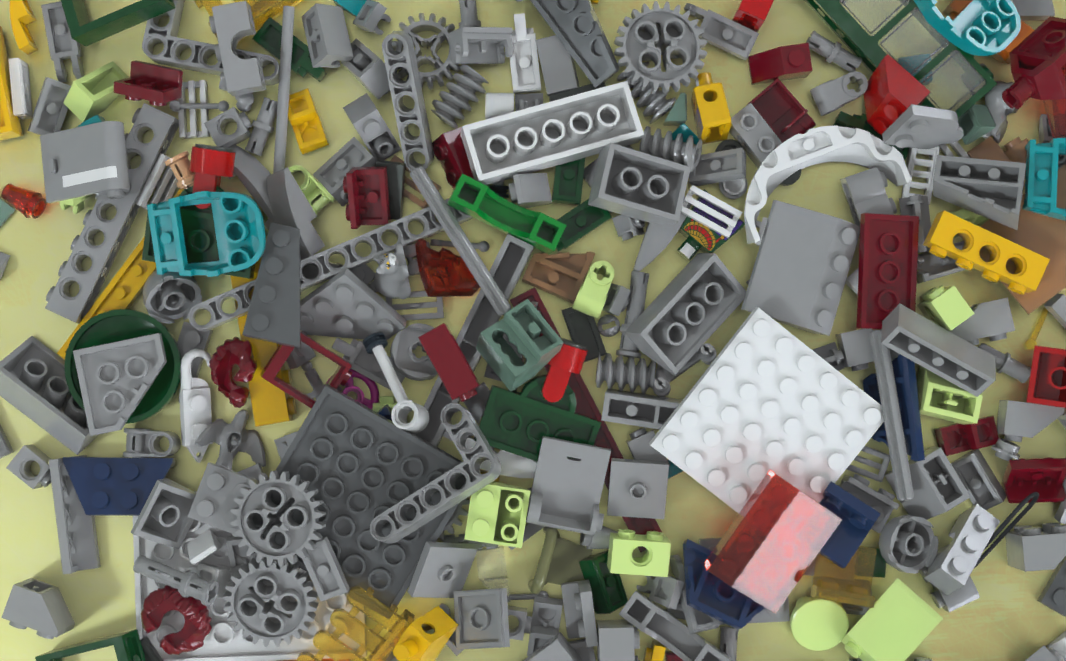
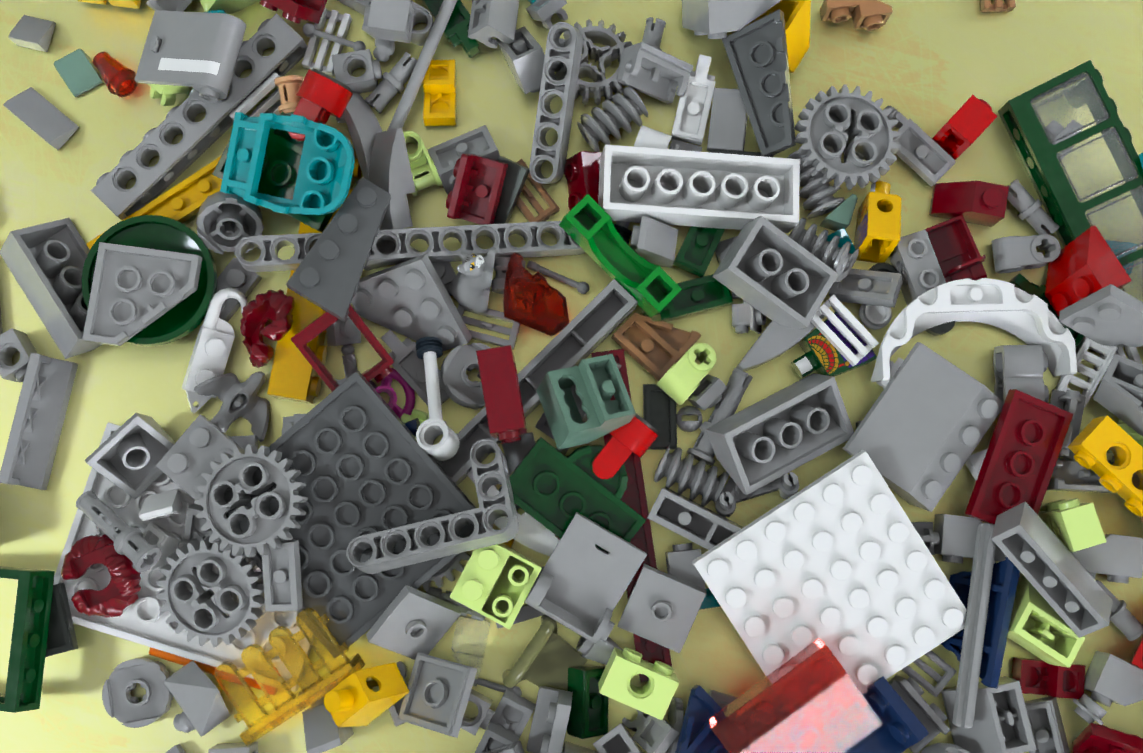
camera: 20 degrees right, 5 degrees down
dark blue wing [63,457,175,516] -> none
light grey piece [123,428,181,458] -> none
light grey slope [343,93,402,160] -> none
light grey axle [410,166,511,316] -> none

